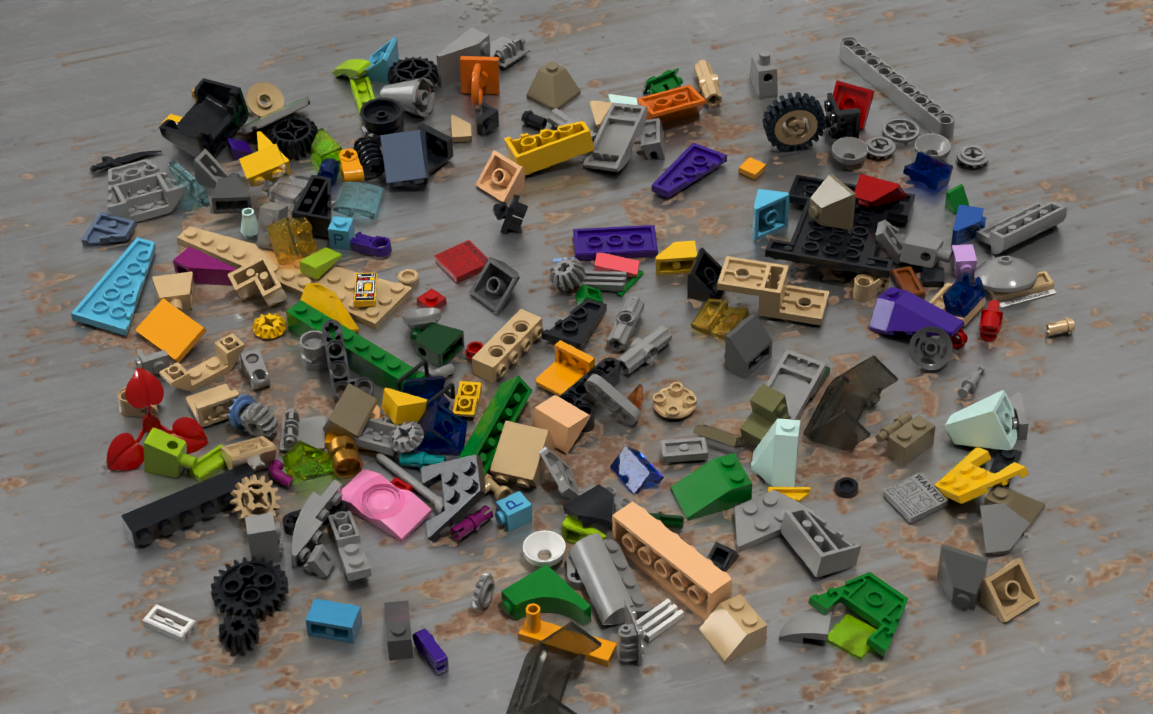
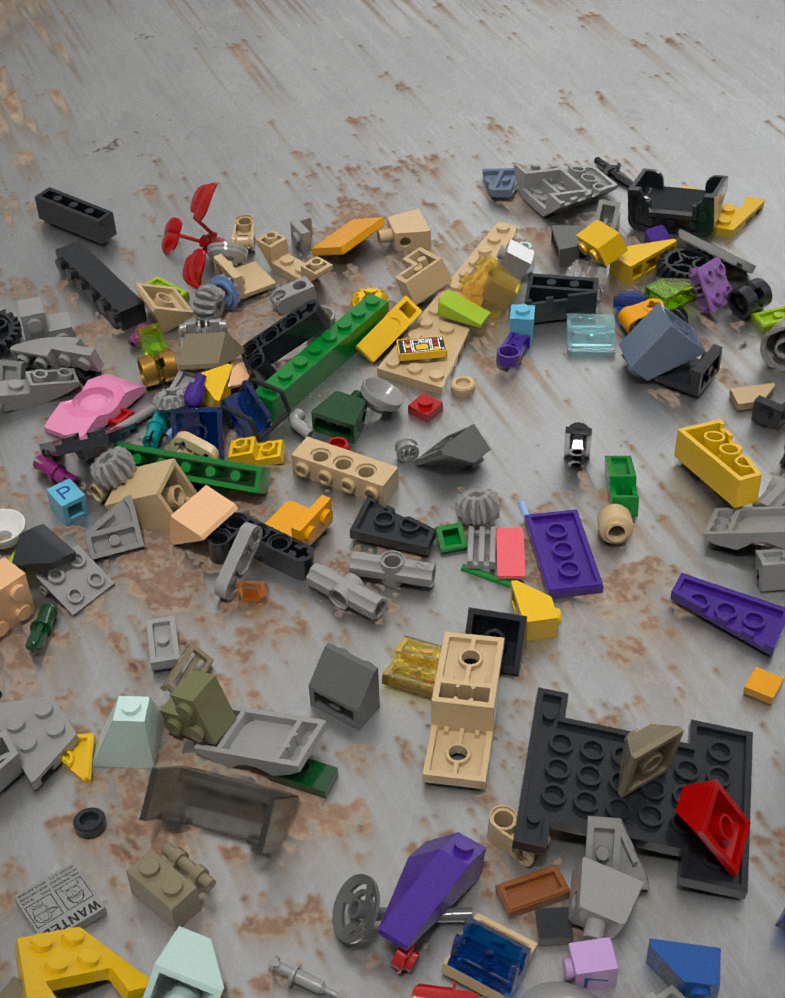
camera: 85 degrees right, 0 degrees up
medium azure wing [71,237,156,336] -> none
lime torso [144,428,198,478] -> none
clear light blue slope [167,160,210,207] -> none
magenta slope [173,247,236,286] -> none
tan gear [230,475,281,520] -> none
tan dish [246,82,284,117] -> none
black wheel [360,98,404,146] -> none
red tile [434,240,488,283] -> none
light nougat slope [475,150,525,202] -> none
clear blue panel [610,446,664,494] -> none
tan dish [653,382,697,419] -> none
green slope [670,453,752,521] -> none
medium azure slope [752,189,790,241] -> none
green slope [945,184,969,214] -> none
none -> black brick [35,187,117,244]
none -> light grey gear [90,446,137,490]
none -> tan beam [170,431,219,459]
none -> dark purple cylinder [183,373,207,409]
none -> light grey piece [207,242,248,268]
none -> light grey bush [395,436,419,462]
none -> tan head [597,504,634,544]
none -> green slope [605,456,639,517]
none -> medium lavender hinge [688,256,733,314]
none -> black wheel [727,278,773,318]

